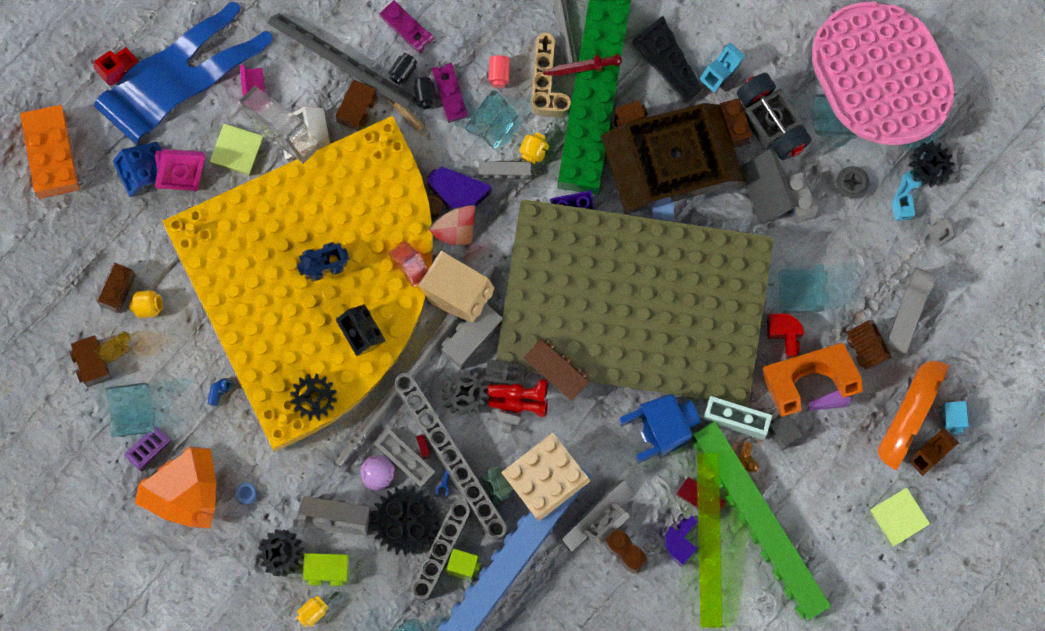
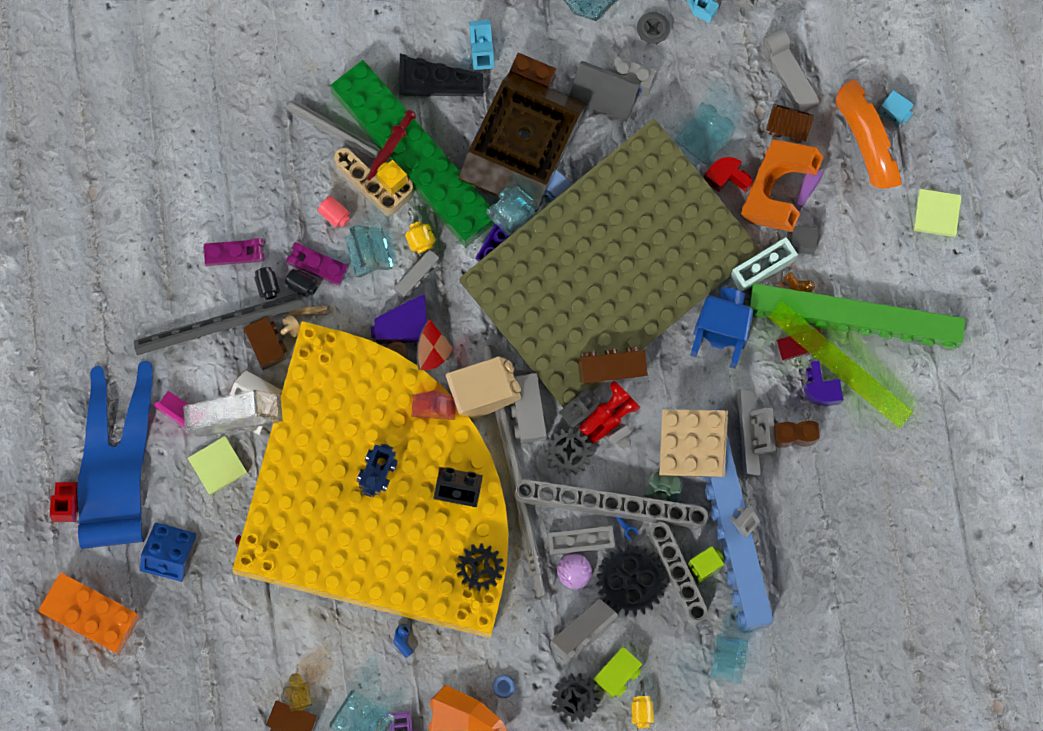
camera: 50 degrees left, 0 degrees up
reddish brown brick [96,262,136,313] -> none
yellow head [129,290,163,318] -> none
dark pink bracket [155,149,205,191] -> none
dark red tile [416,434,431,460] -> none
reddish brown brick [613,100,648,127] -> none
brick [736,72,812,160] -> none
reddish brown brick [908,427,959,476] -> none
none -> tan tile [279,315,300,337]
none -> yellow brick [377,160,408,196]
none -> clear light blue brick [486,186,537,236]
none -> light grey tile [730,507,760,538]

